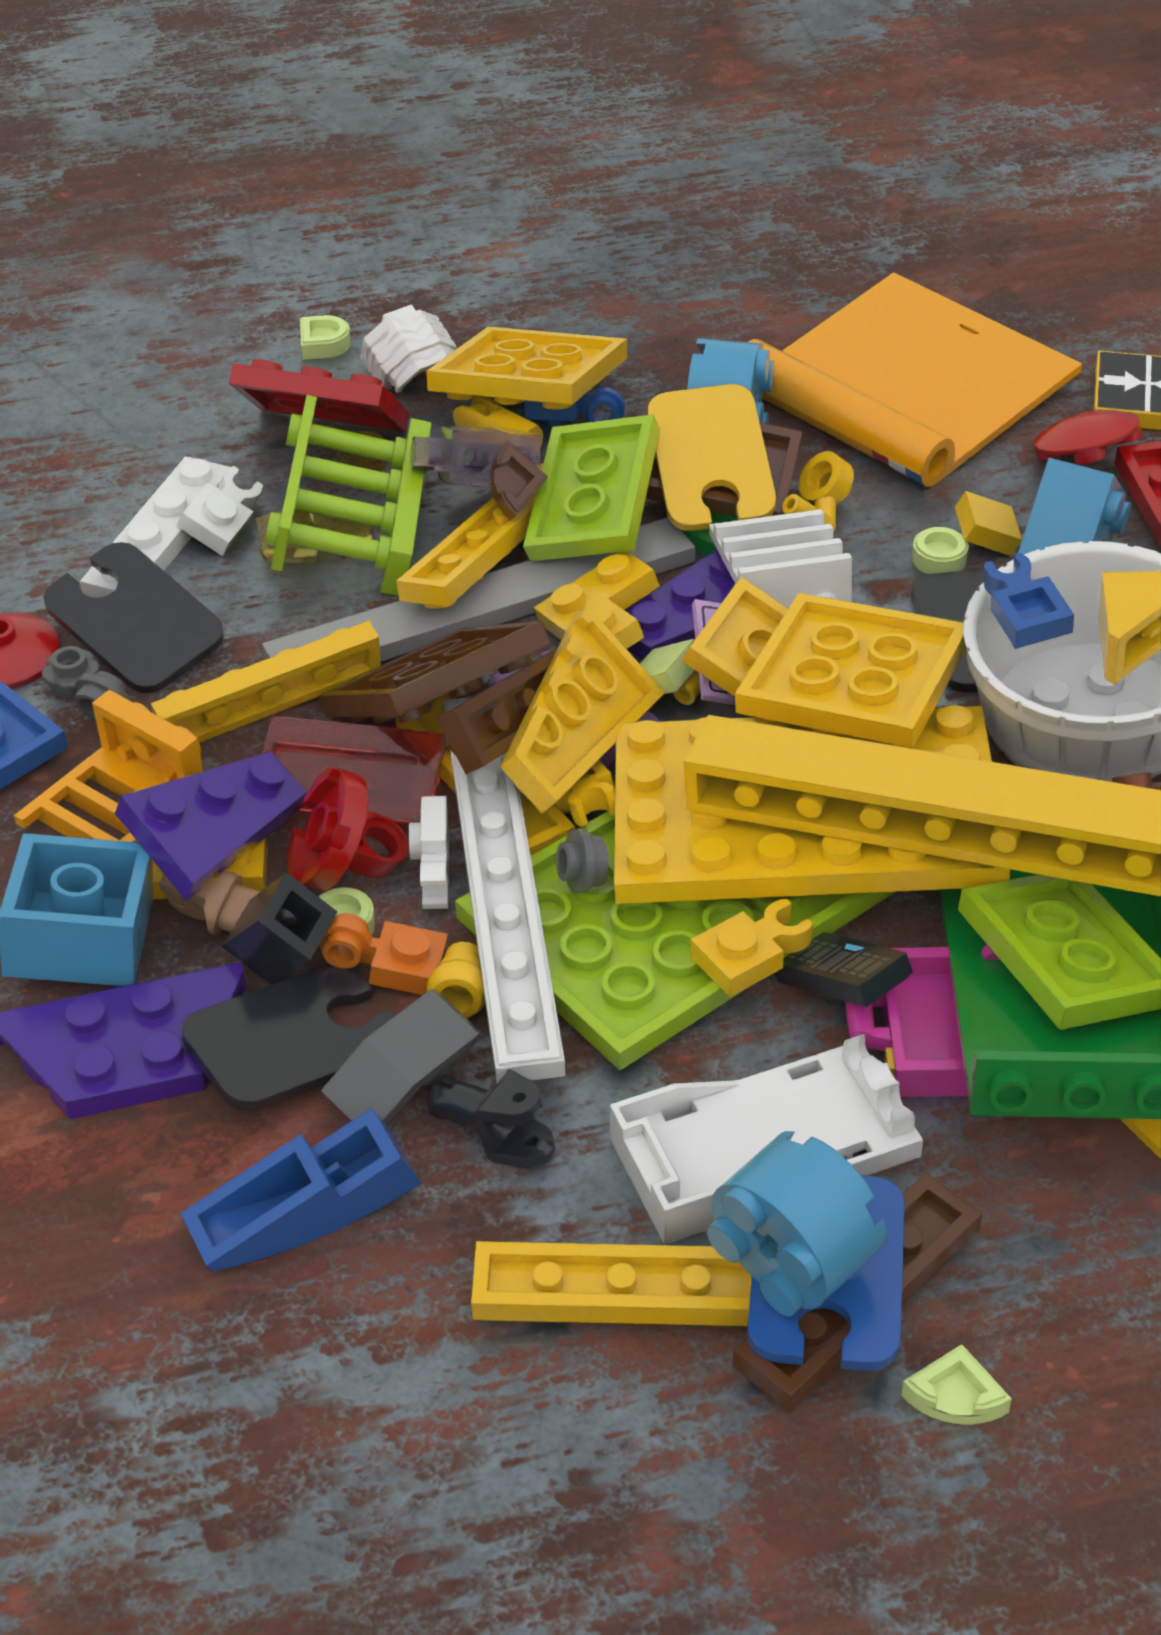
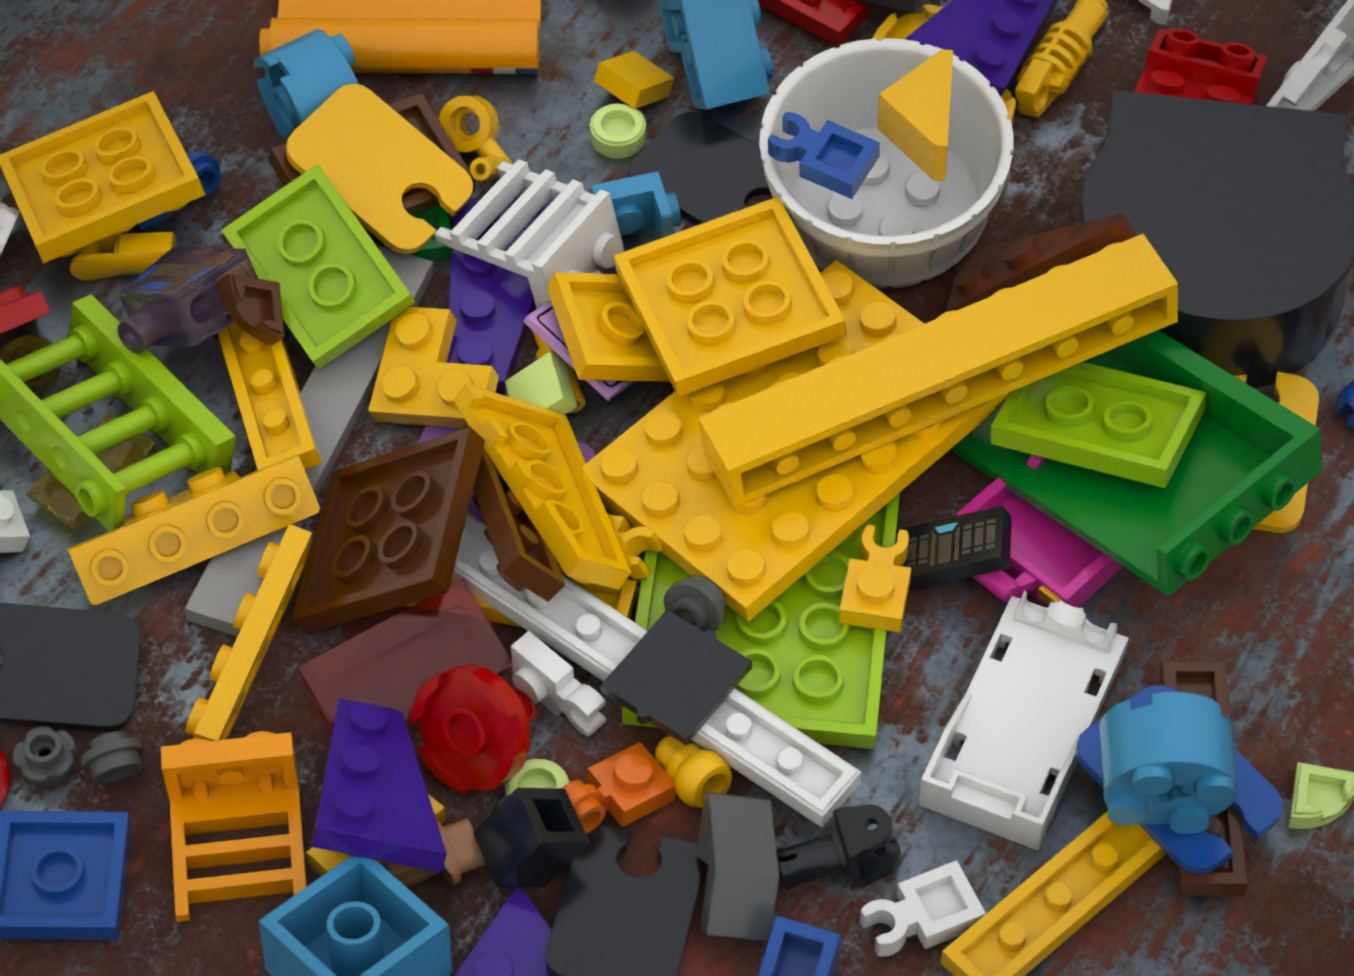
camera: 45 degrees left, 10 degrees up
none -> yellow bracket [68,454,320,605]
none -> dark azure bracket [591,172,681,240]
none -> black piece [601,609,752,745]
none -> white plate [860,860,986,957]

